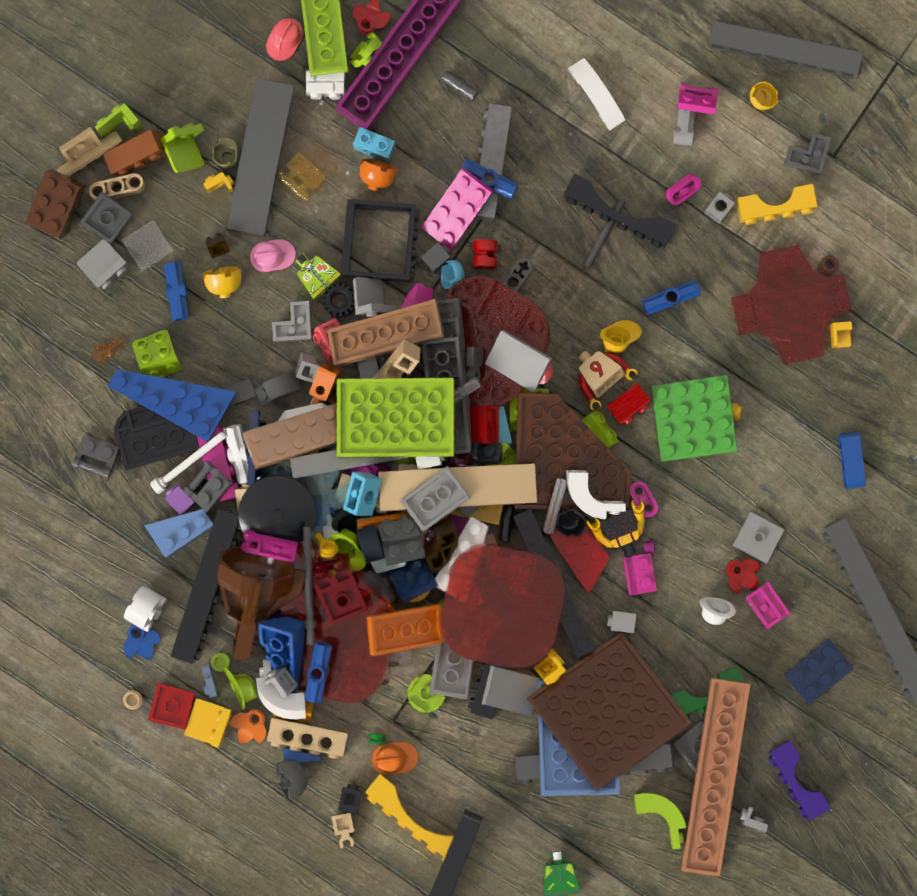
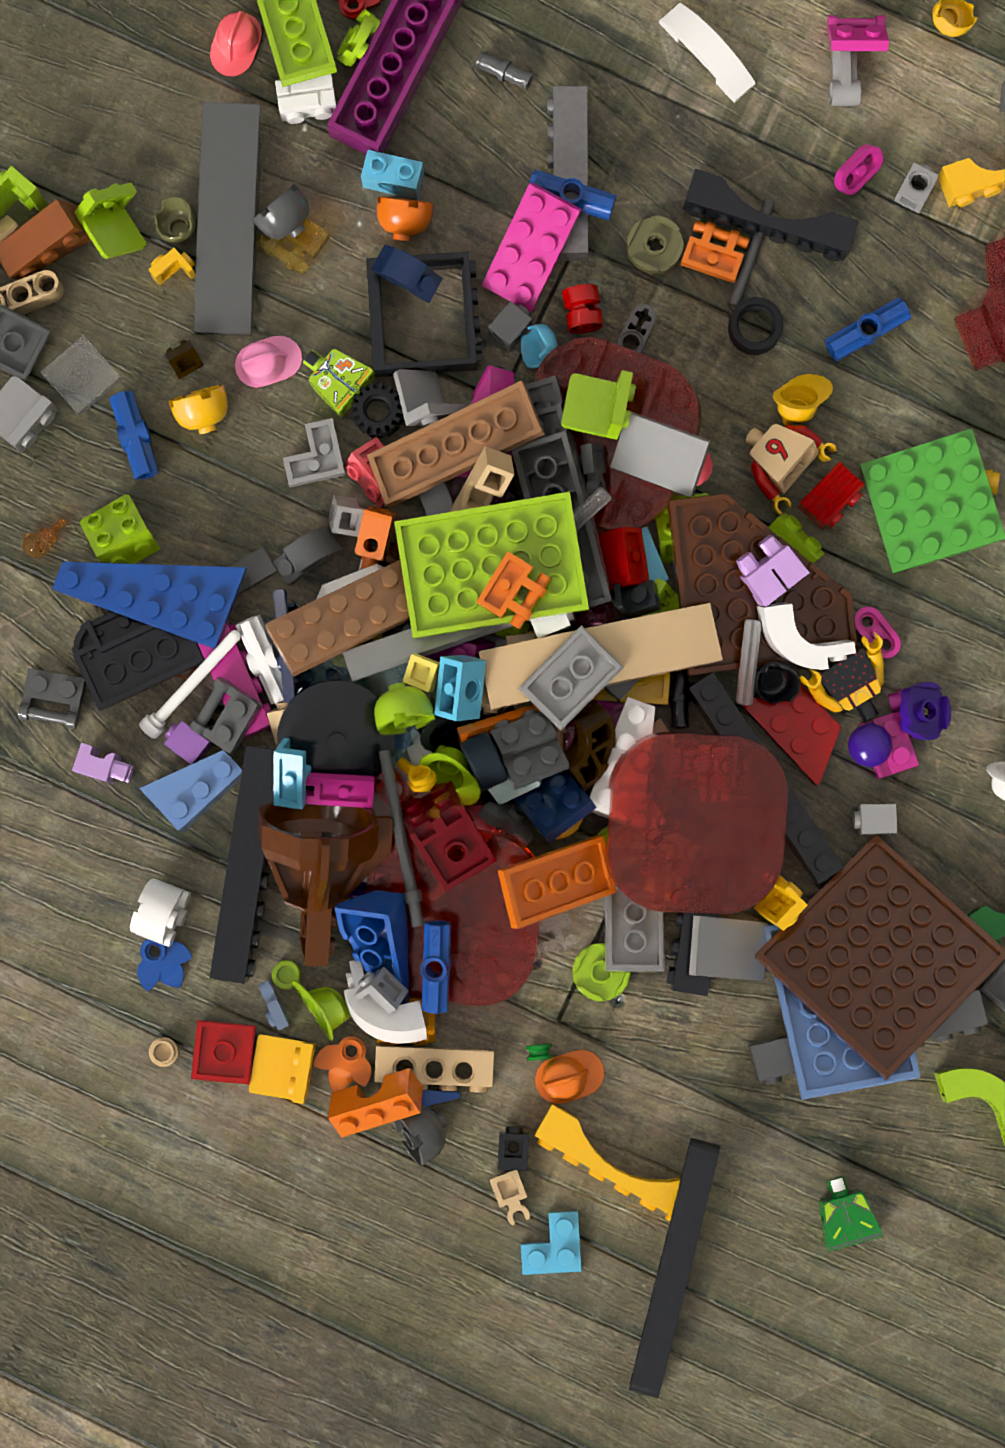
camera: 10 degrees left, 0 degrees up
none -> lavender hips [72,743,135,784]
none -> dark grey cylinder [252,183,309,239]
none -> medium azure panel [274,738,311,810]
none -> orange arch [328,1068,423,1137]
none -> dark blue brick [371,245,443,303]
none -> lime cylinder [374,682,435,735]
none -> light yellow plate [402,653,440,692]
none -> orange plate [476,551,551,630]
none -> medium azure plate [521,1210,582,1275]
none -> lime bracket [561,370,636,440]
none -> olive plate [627,215,684,275]
none -> orange plate [680,220,750,284]
none -> black tyre [728,297,784,355]
none -> lavender hips [736,535,810,607]
none -> dark purple hair [848,723,893,767]
none -> dark purple plate [900,682,951,740]

